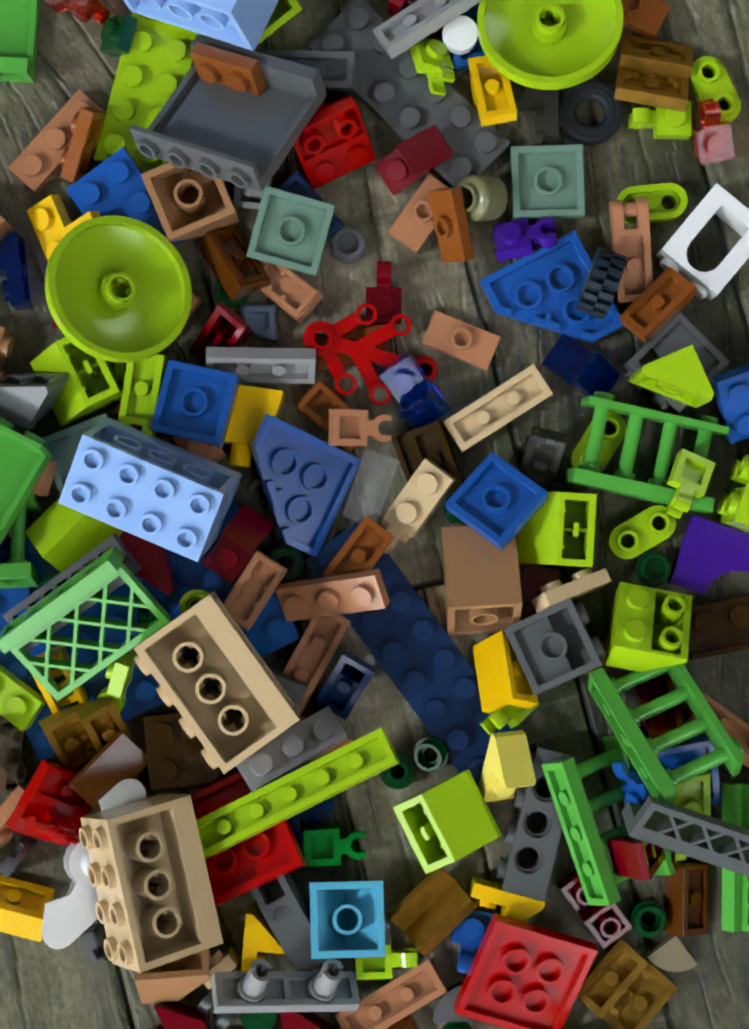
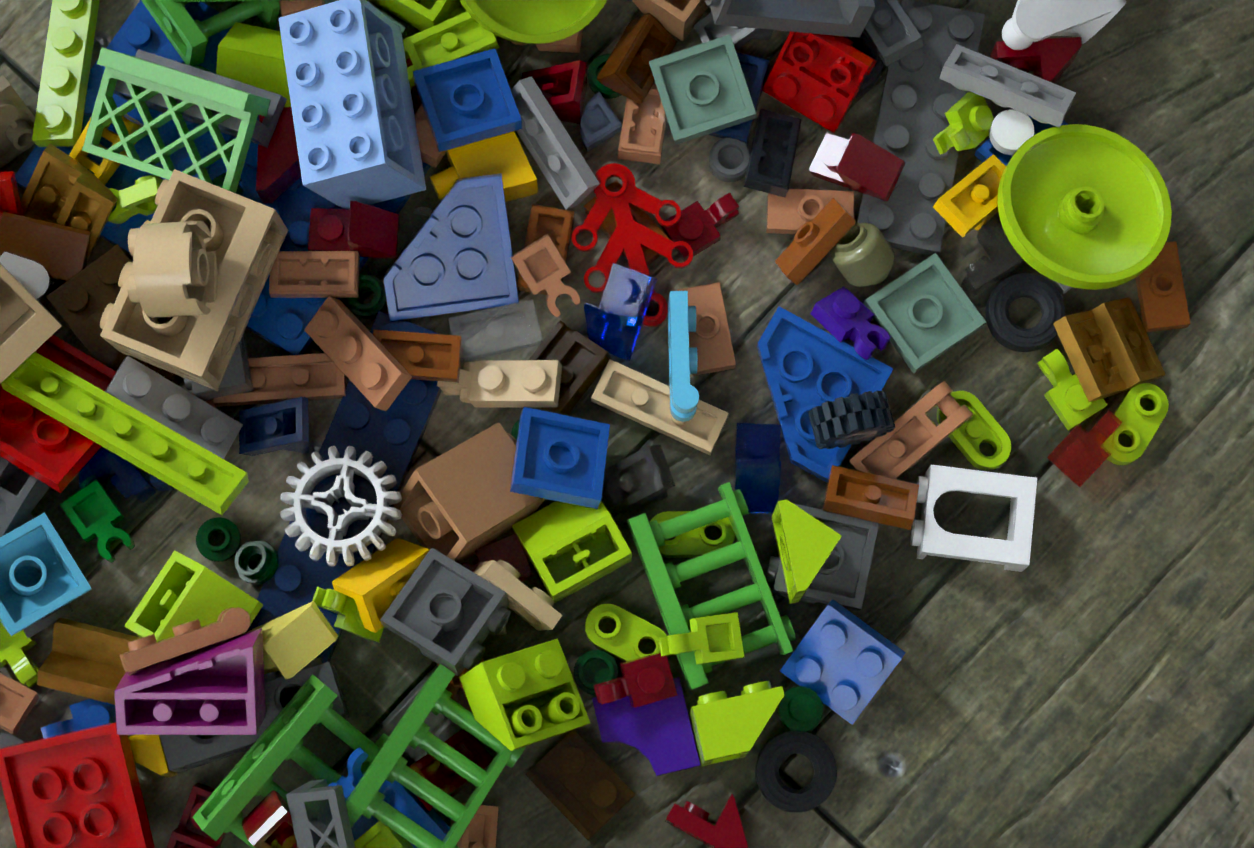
camera: 50 degrees right, 10 degrees down
none -> magenta wedge [114,628,266,735]
none -> nougat plate [119,607,251,673]
none -> tan brick [127,221,218,318]
none -> white gear [280,446,402,567]
none -> dark red plate [593,652,677,708]
none -> medium azure plate [668,291,699,422]
none -> black plate [744,109,802,197]

